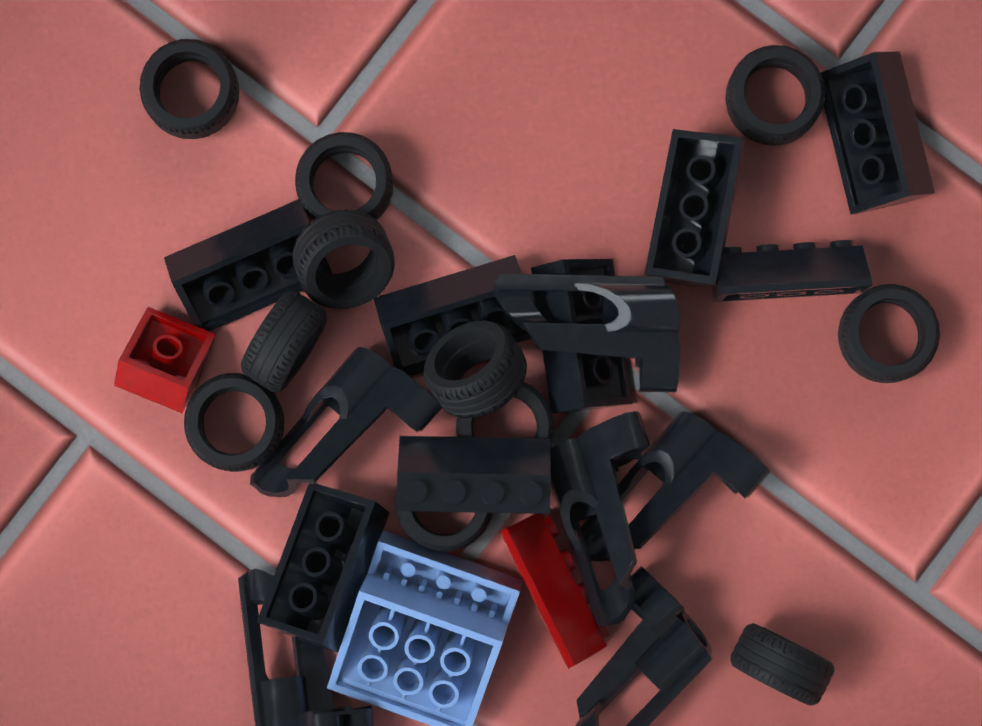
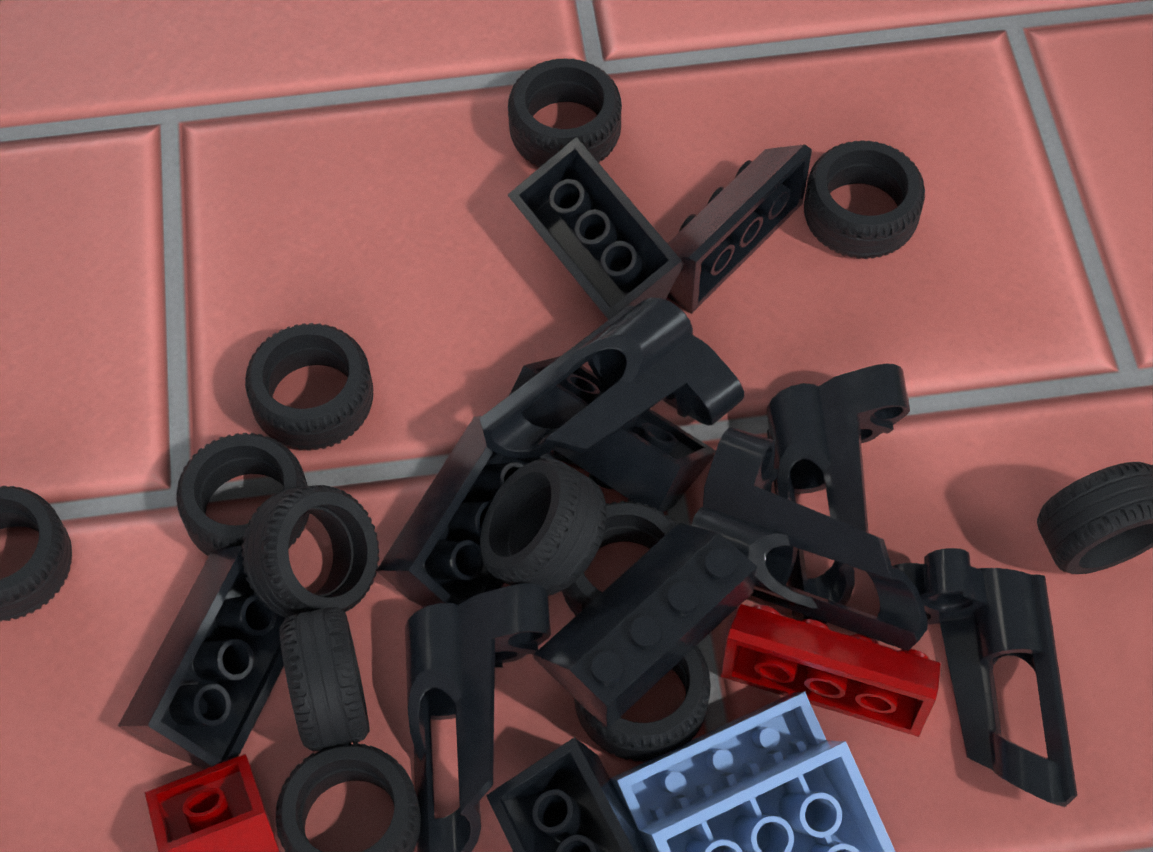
camera: 45 degrees left, 25 degrees down
black slope [820,51,935,215] -> none
none -> black tyre [245,323,374,451]

